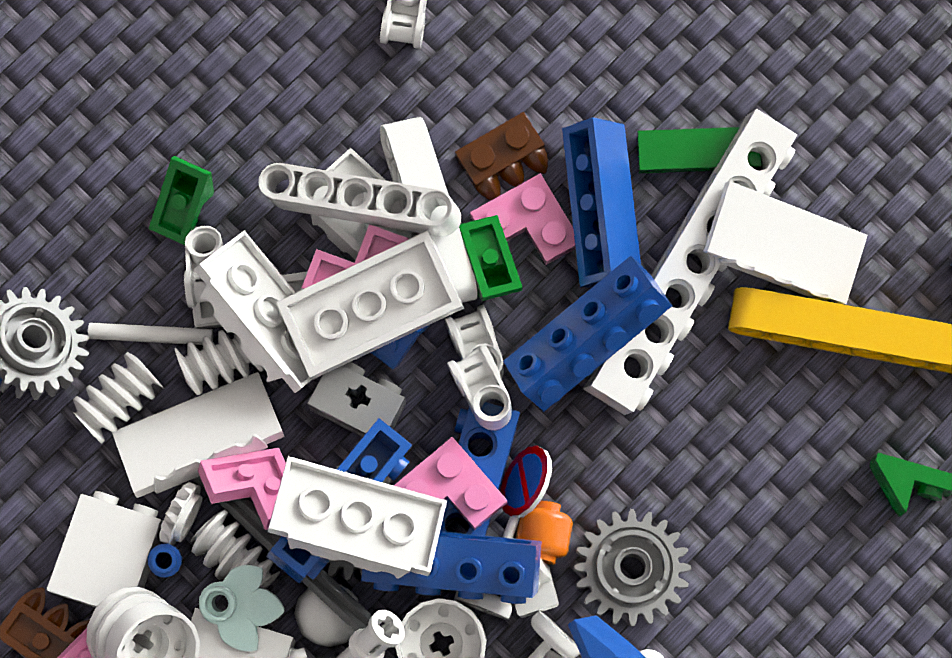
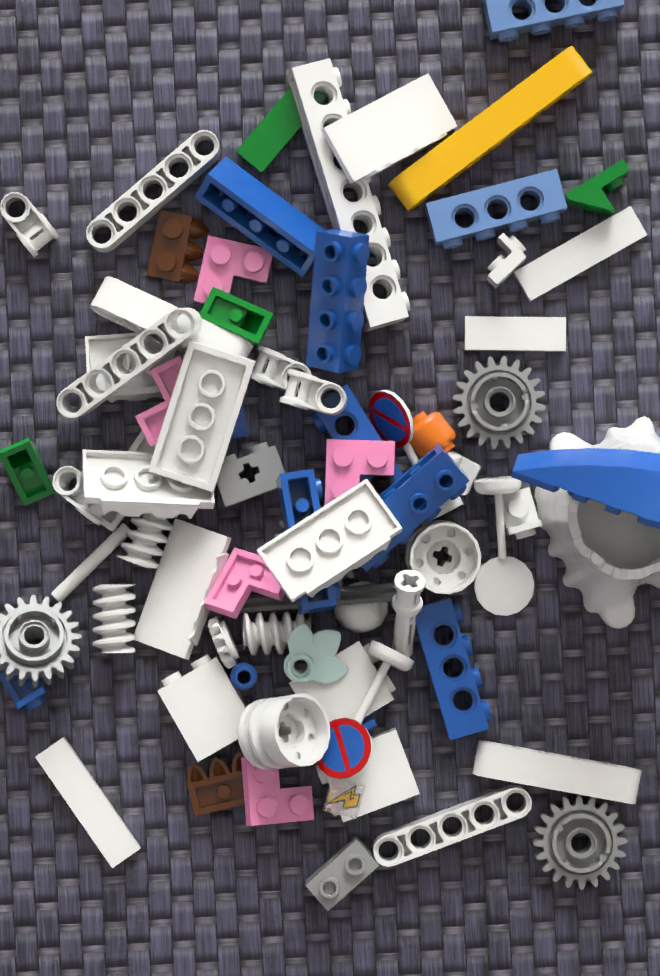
camera: 50 degrees left, 10 degrees up
none -> white beam [86,130,221,253]
none -> medium blue brick [425,169,567,250]
none -> white tile [464,316,566,352]
none -> white bracket [486,233,526,289]
none -> white tile [513,206,647,302]

